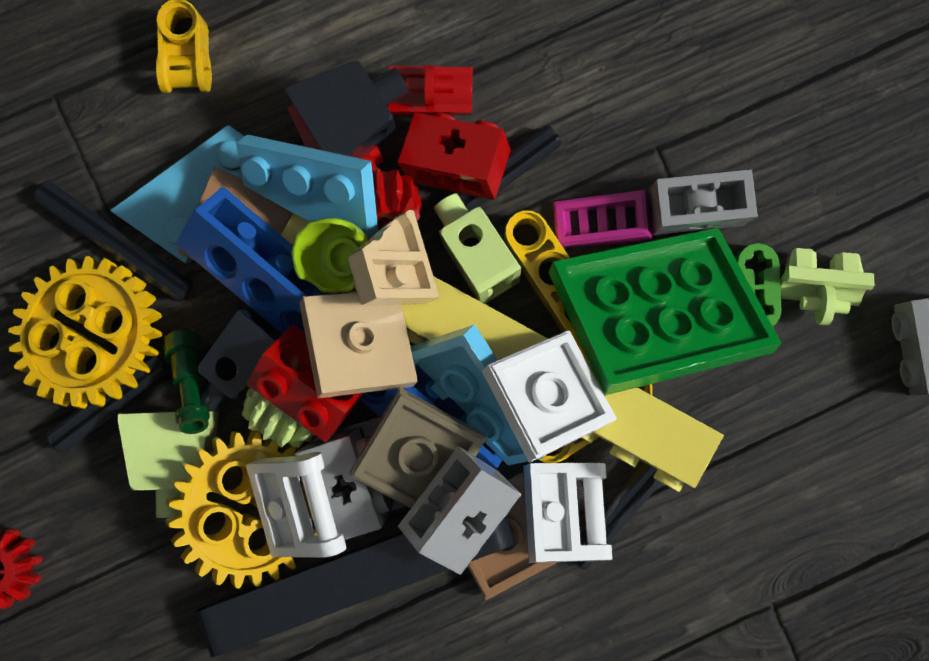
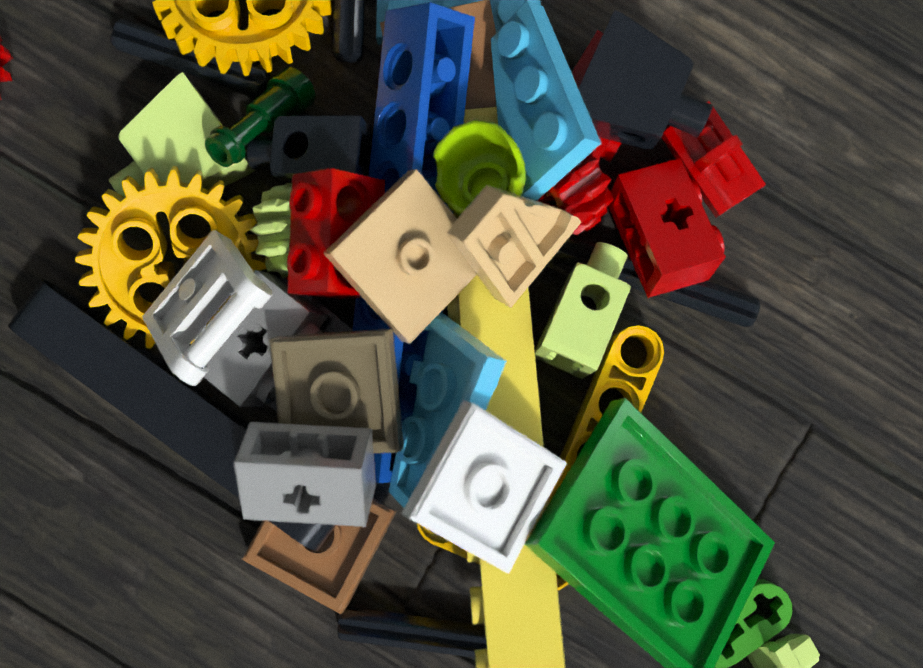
camera: 55 degrees right, 0 degrees up
white plate [524,463,613,563] -> none
dark pink slope [553,190,653,248] -> none
light grey brick [648,169,758,235] -> none

